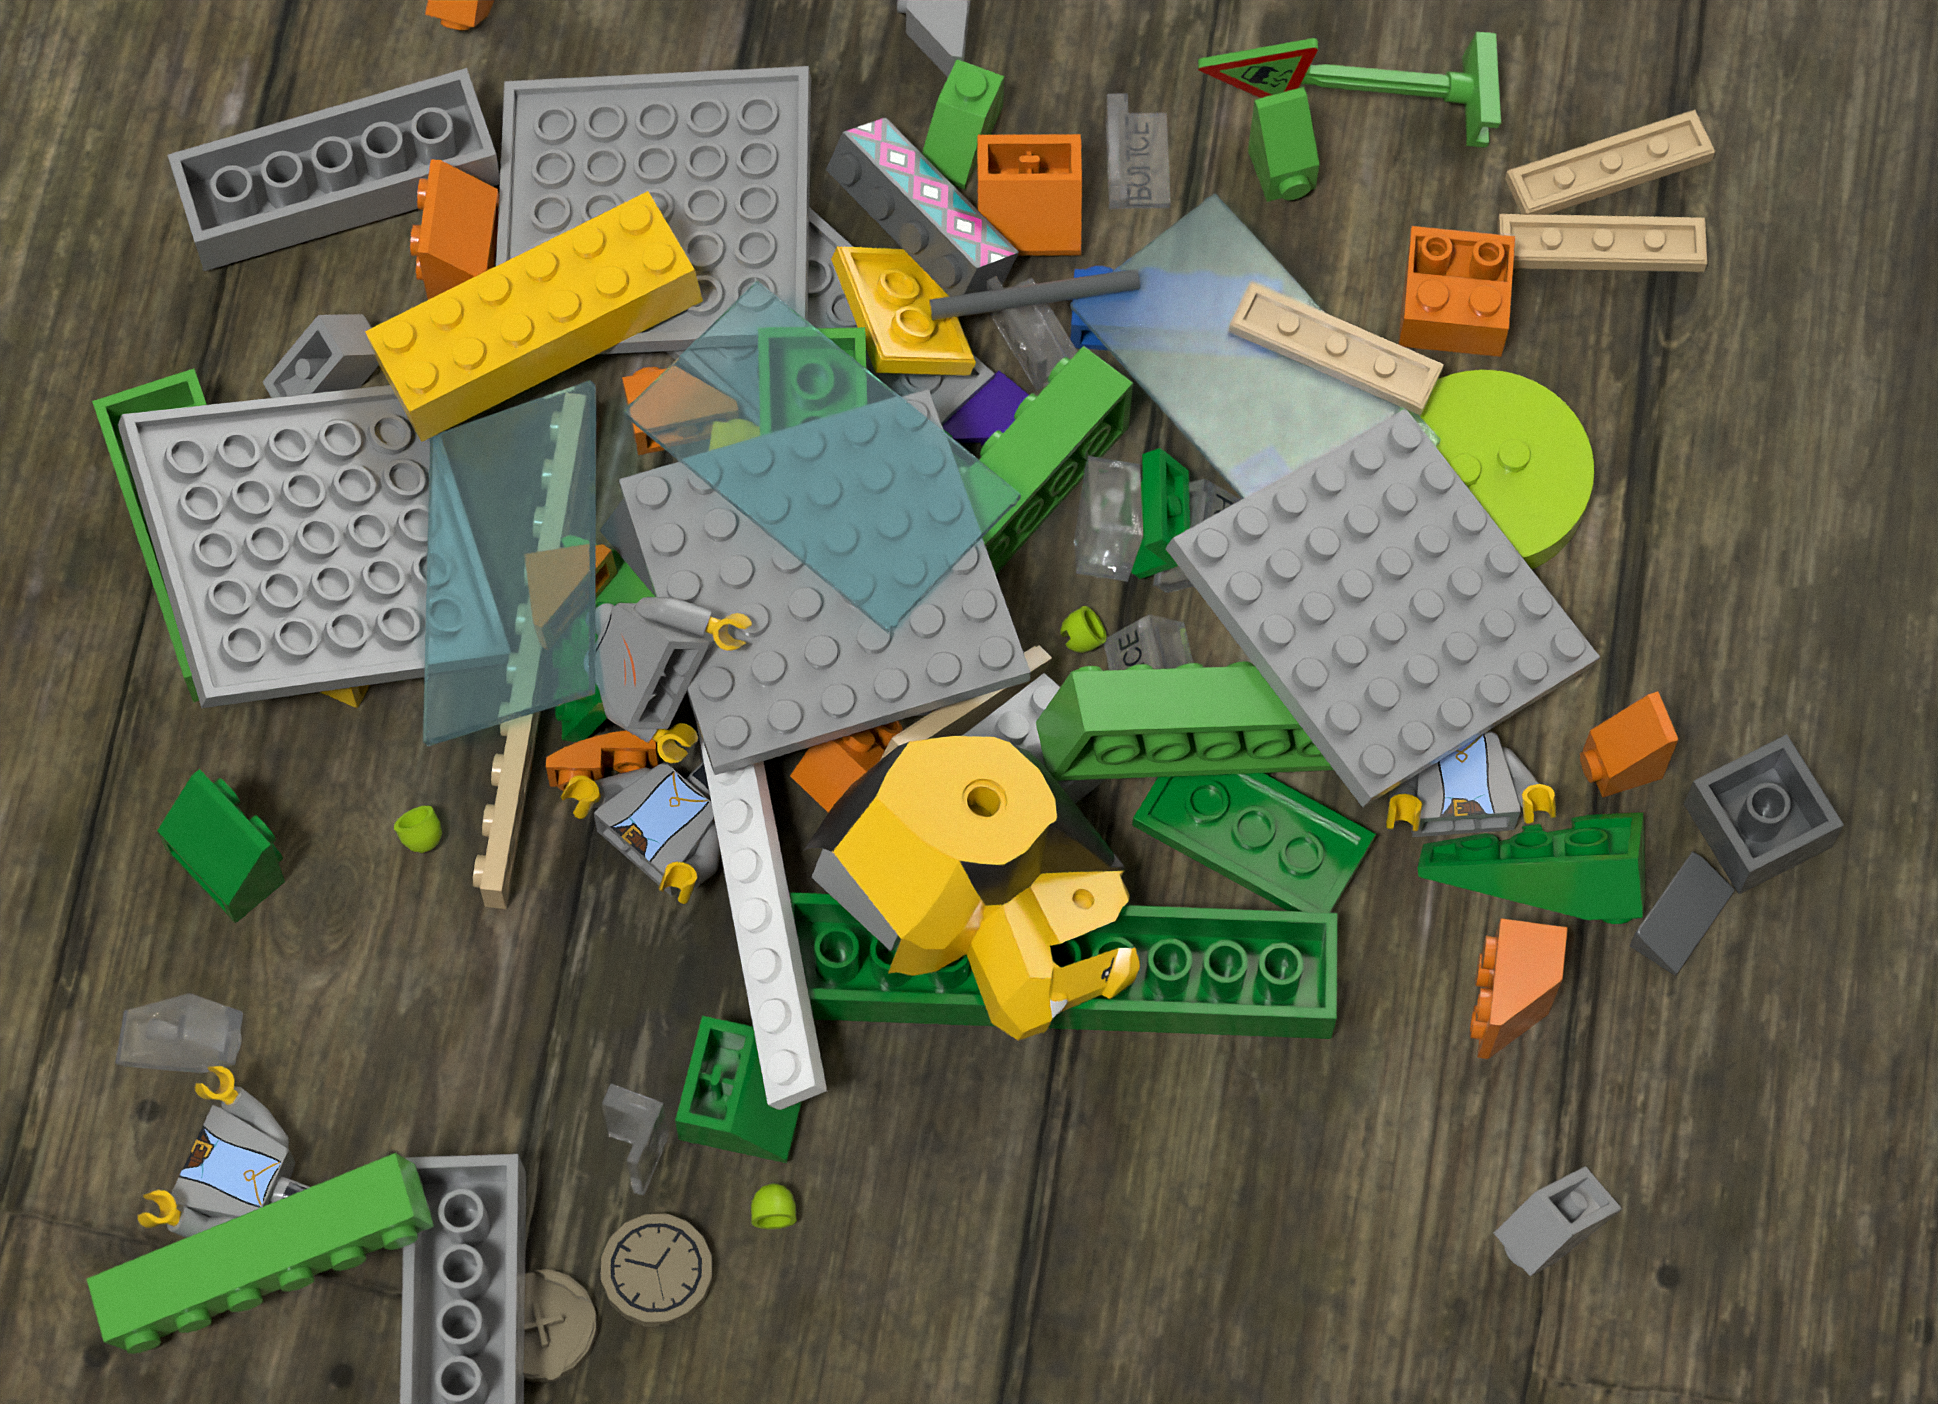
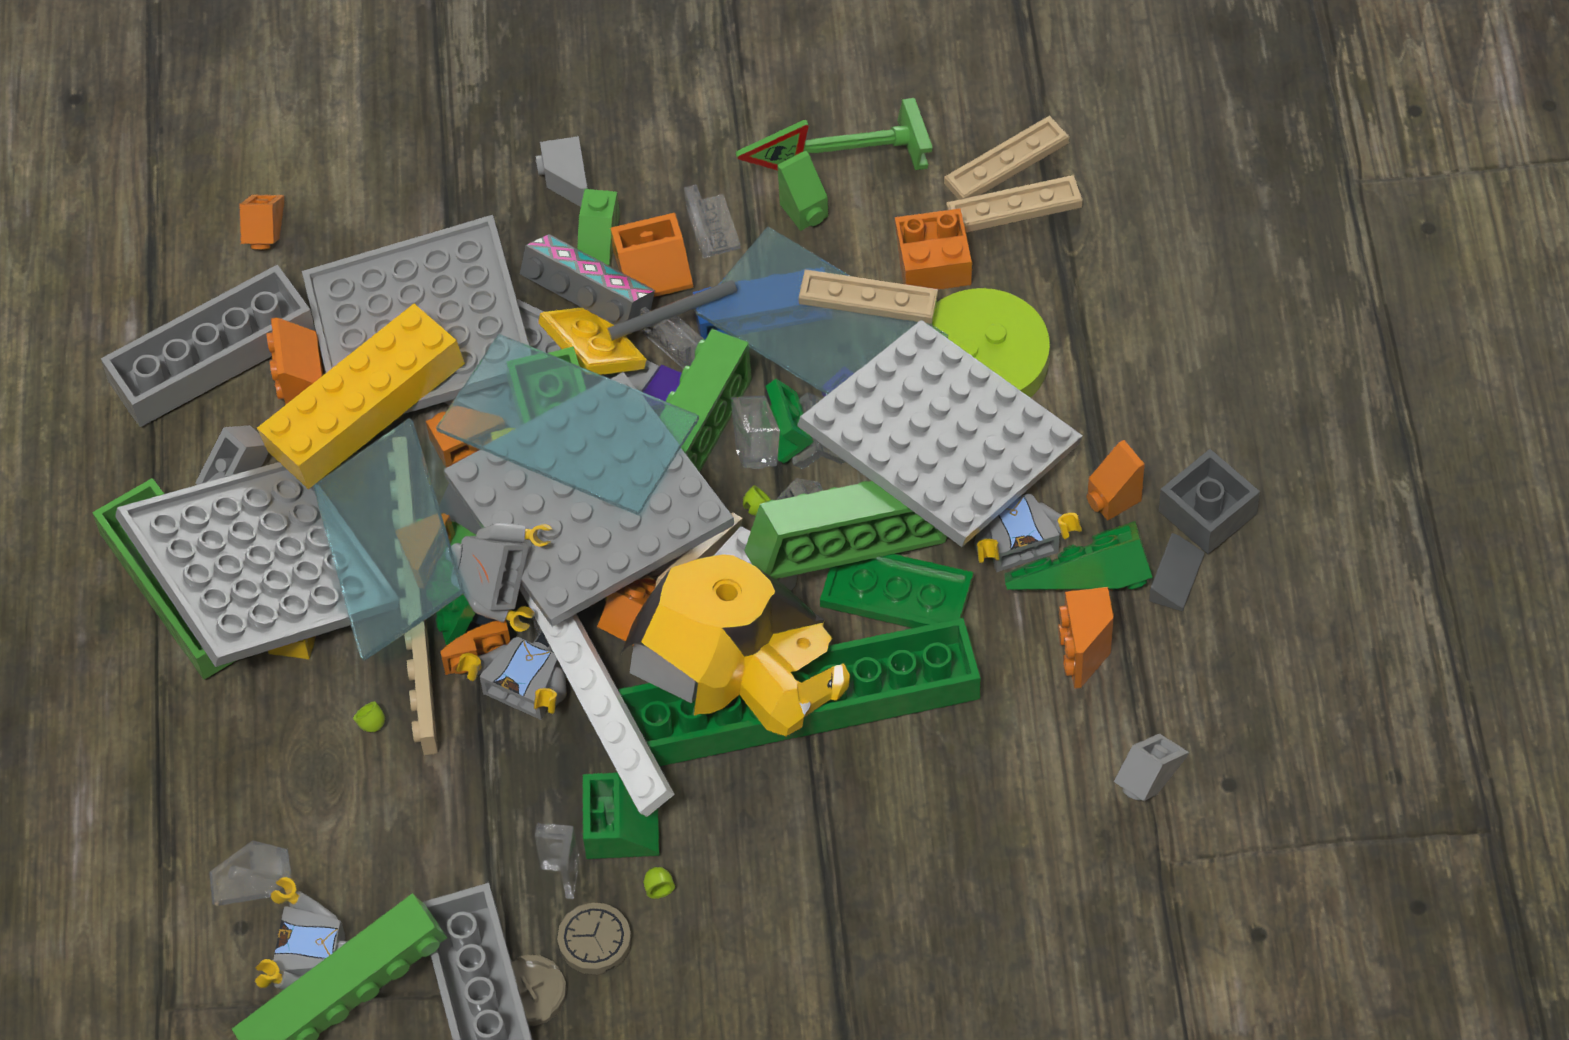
camera: 10 degrees left, 10 degrees down
green slope [157,769,286,924] -> none

